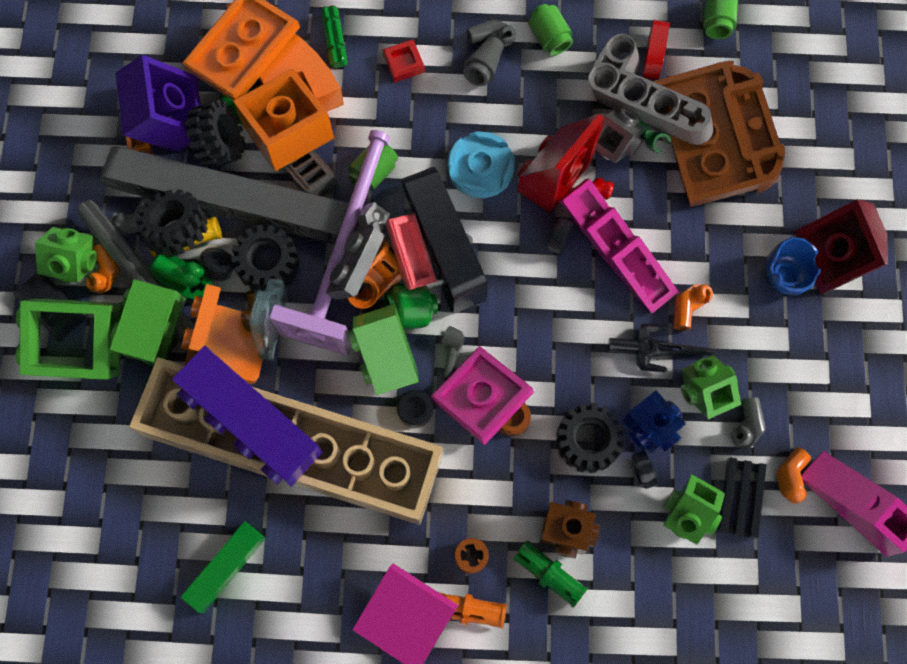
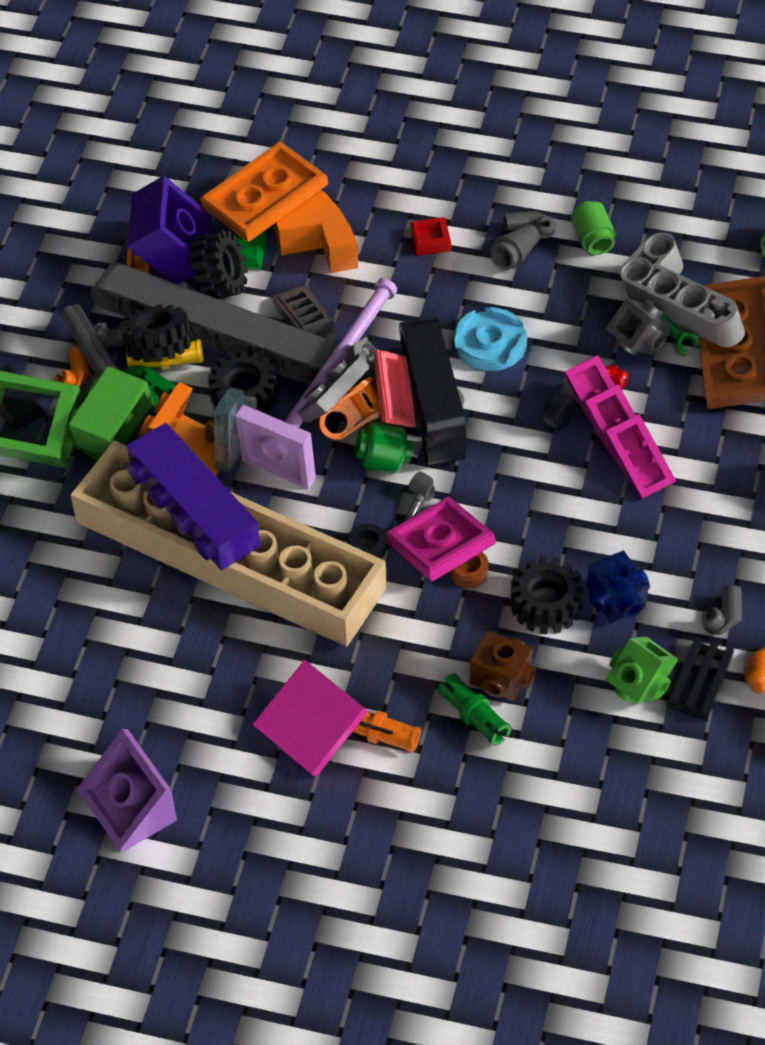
camera: 15 degrees right, 20 degrees down
bright green brick [35,227,97,283] -> none
green arm [150,254,204,288] -> none
green piece [181,521,266,614] -> none
black tile [198,248,234,281] -> none
orange brick [233,69,335,171] -> none
green axle [321,5,348,69] -> none
bright green brick [348,145,398,191] -> none
bright green brick [348,304,419,395] -> none
dark orange bush [455,538,489,574] -> none
red slope [517,114,605,214] -> none
black piece [608,324,716,373] -> none
black tile [631,450,658,490] -> none
red beam [641,19,670,80] -> none
orange arm [673,284,713,331] -> none
bright green brick [681,355,741,419] -> none

